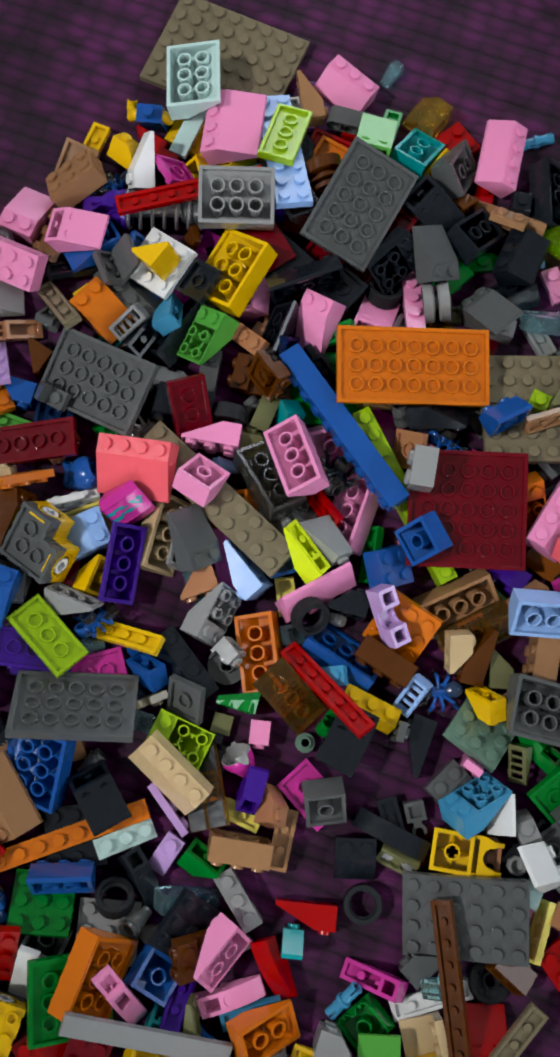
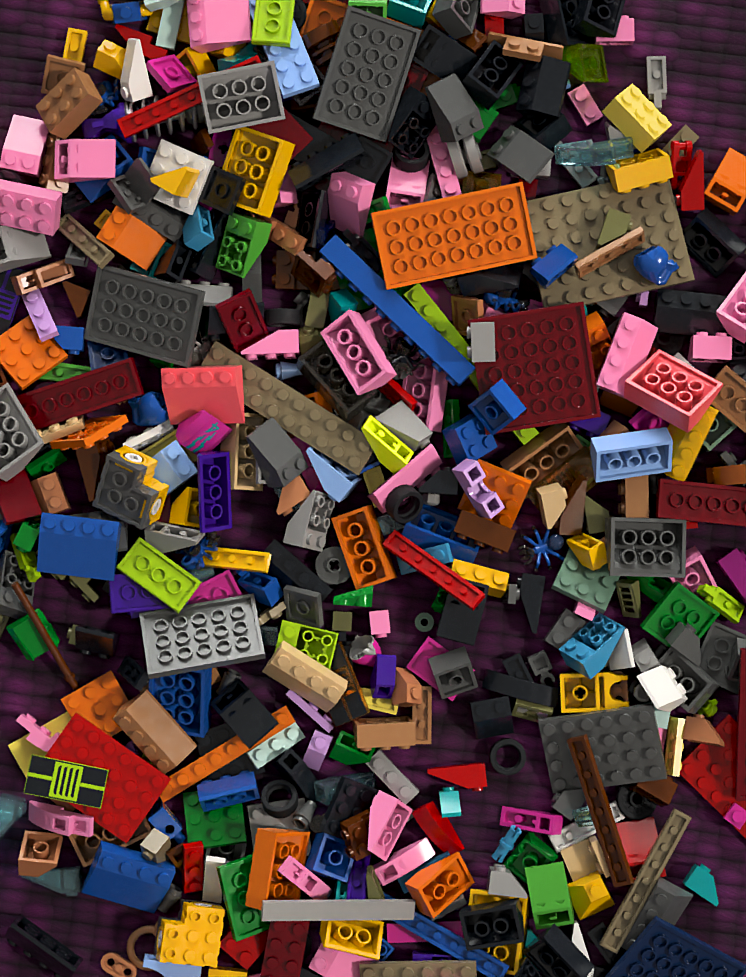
camera: 10 degrees left, 10 degrees up
dark grey slope [33,380,72,412] -> none
light grey slope [108,302,150,342] -> none
bright pink slope [172,453,231,508] -> none
light grey brick [211,636,247,668] -> none
clear orange tile [252,657,326,736] -> none
light blue slope [392,673,433,718] -> none
lime plate [528,389,552,413] -> none

